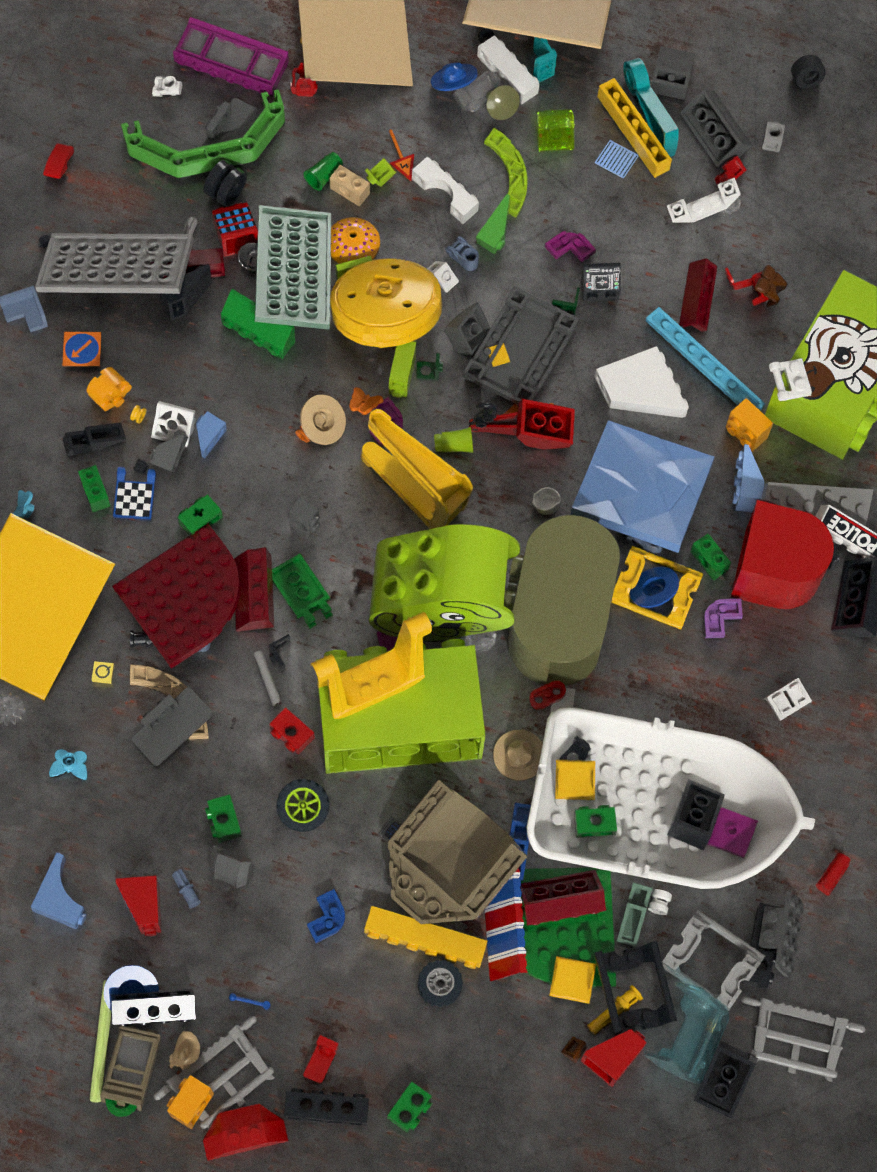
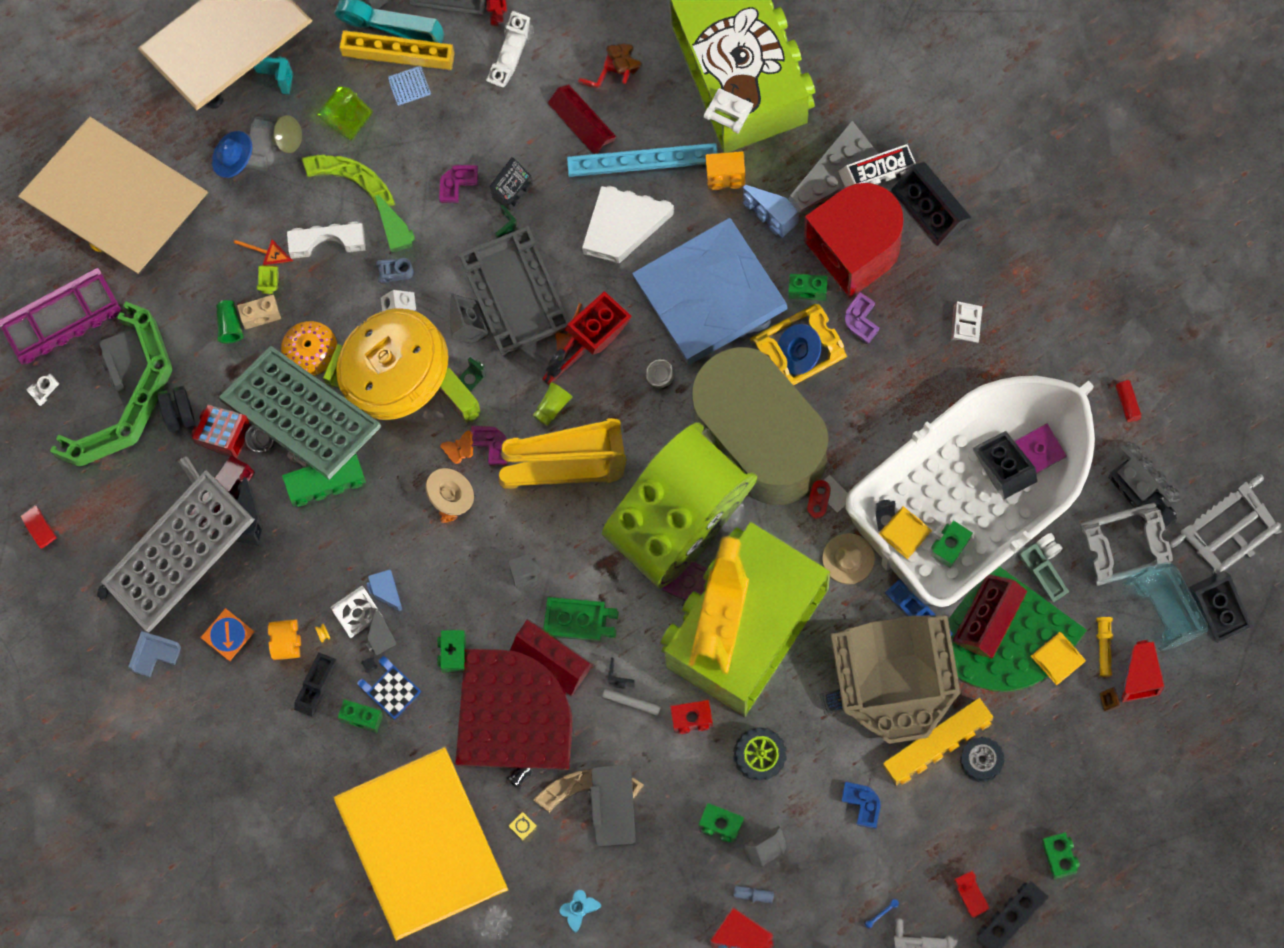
camera: 40 degrees left, 5 degrees up
medium azure animal [13,490,34,518] -> none
red piece [290,62,318,97] -> none
white brick [477,35,539,104] -> none
sticker [485,869,528,982] -> none
yellow slope [487,343,510,367] -> none
black piece [594,941,677,1035] -> none

